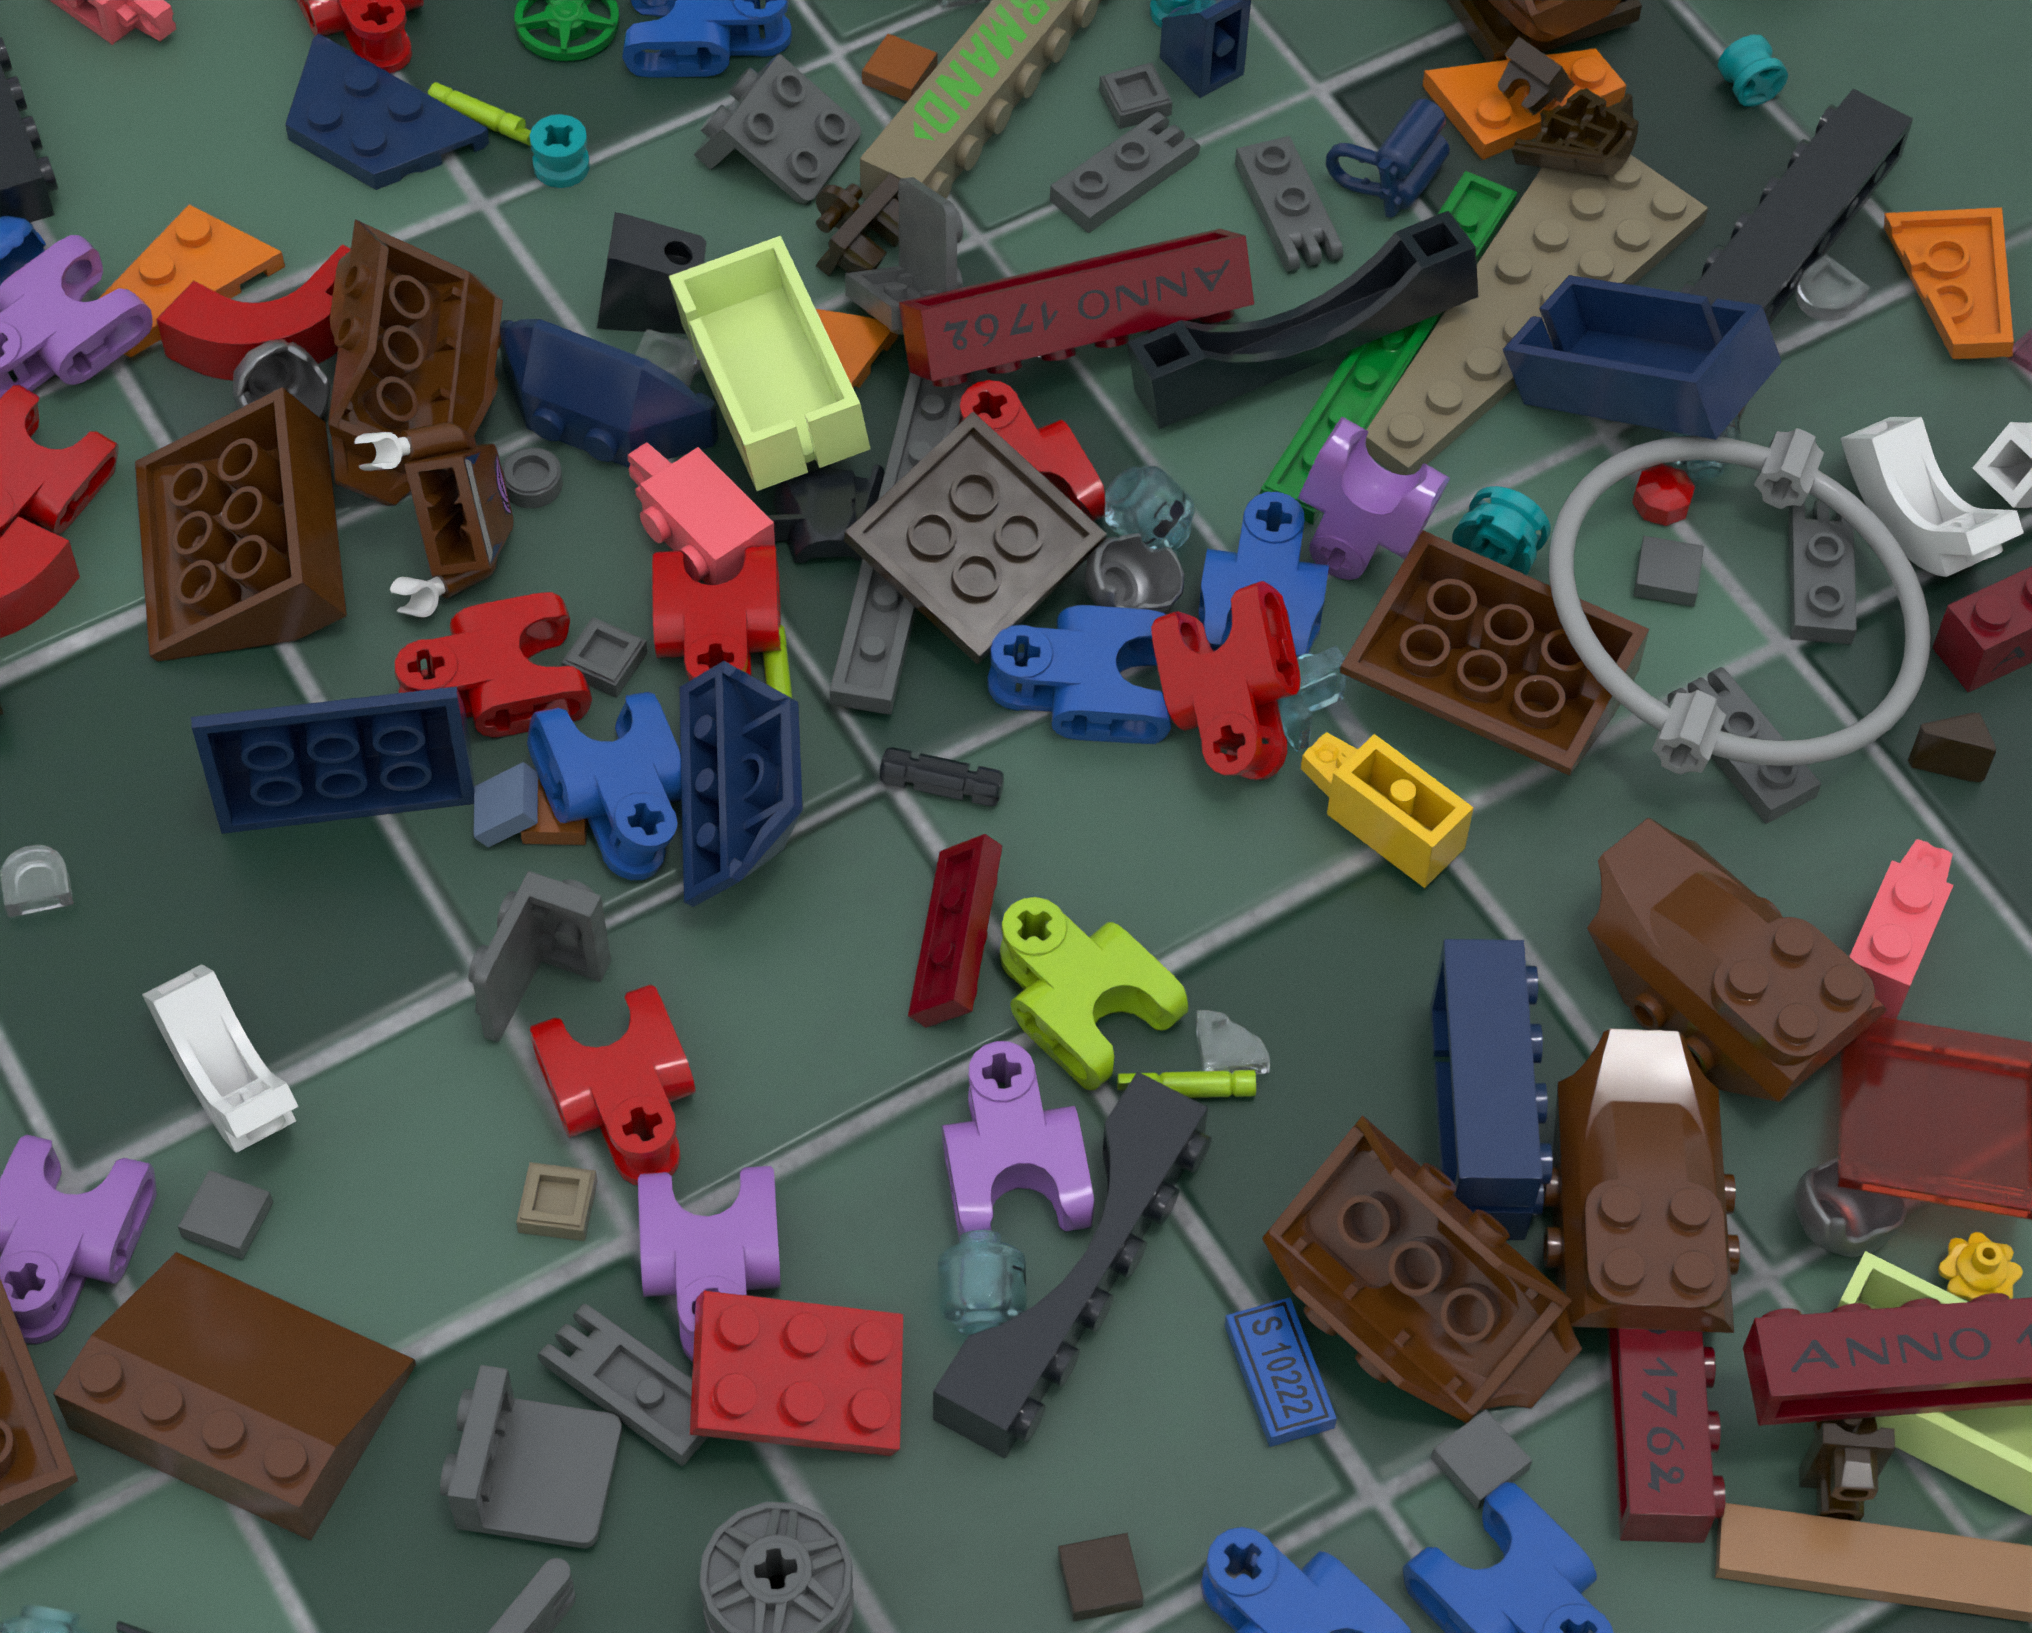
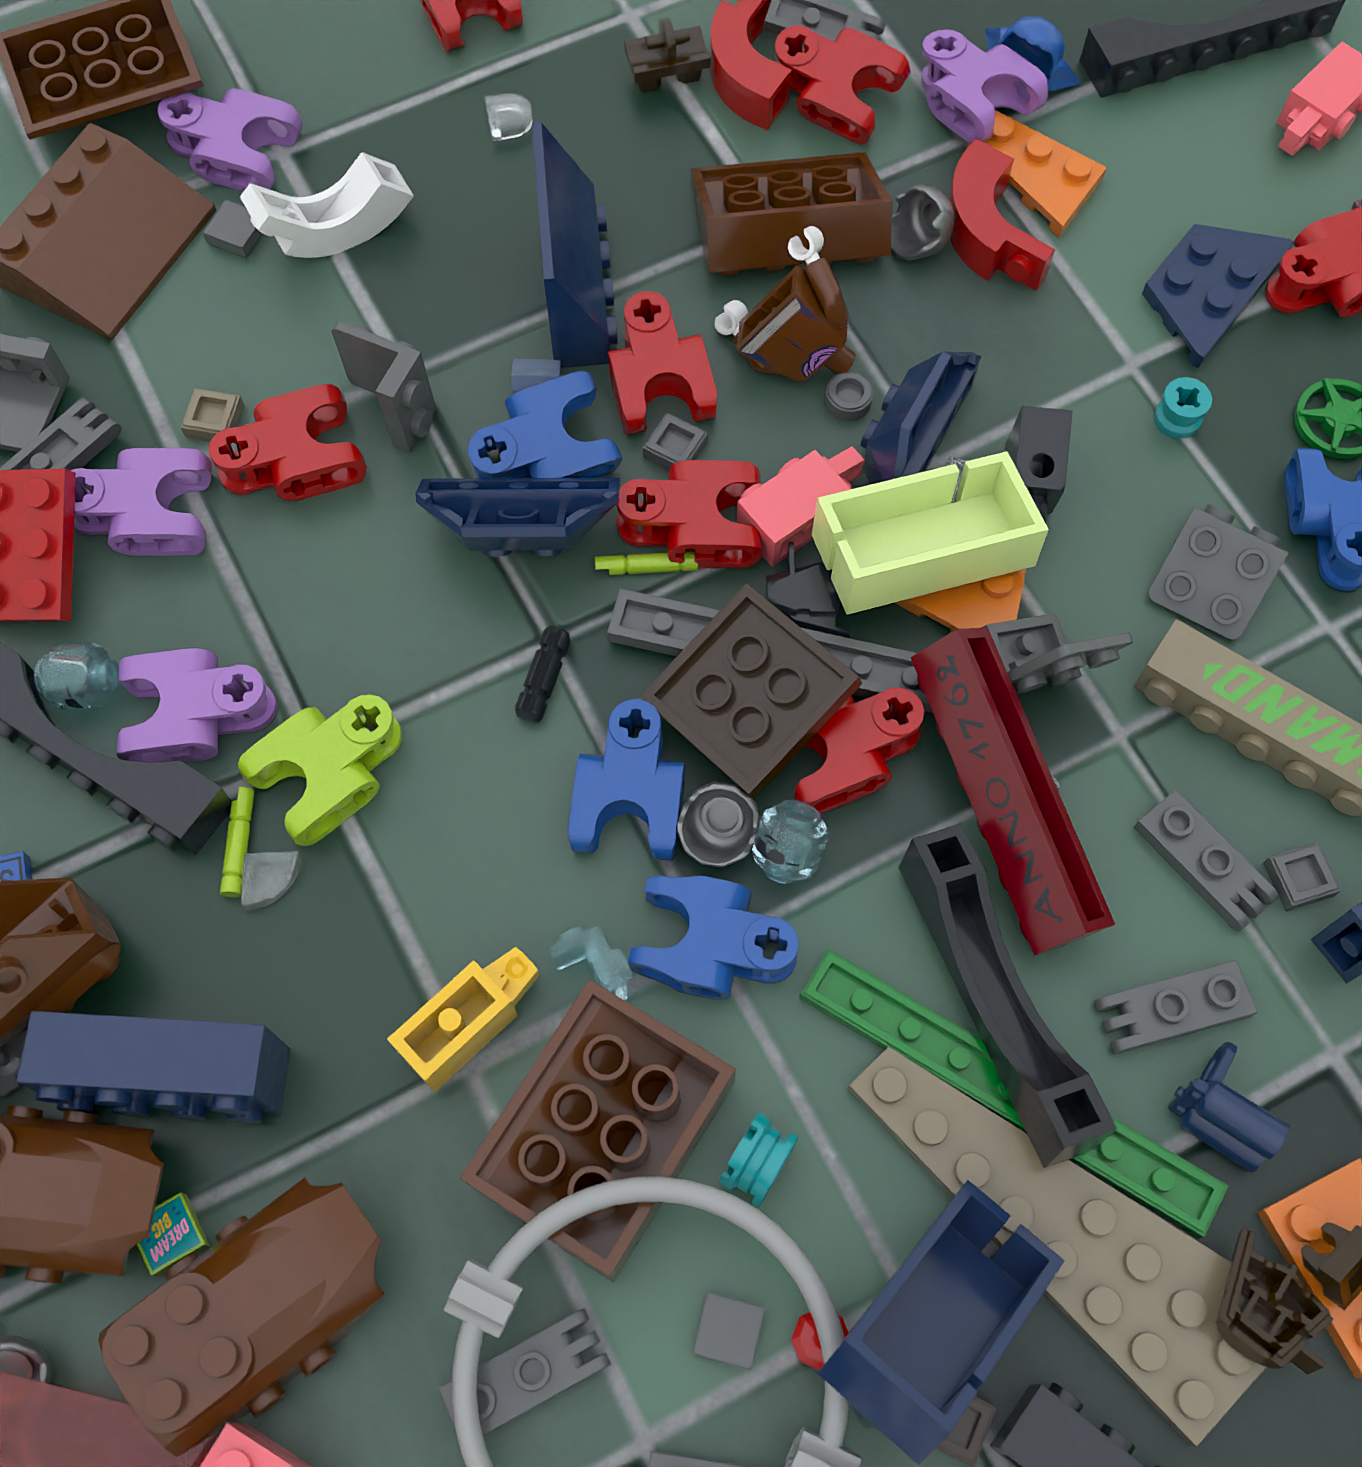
camera: 95 degrees right, 10 degrees up
reddish brown slope [328,219,503,506] -> none
lime wheel [427,82,531,146] -> none
dark brown hips [816,173,899,276] -> none
dark orange tile [862,34,938,101] -> none
dark red plate [908,834,1003,1028] -> none
red piece [1151,581,1301,780] -> none
medium lavender piece [1298,417,1450,580] -> none

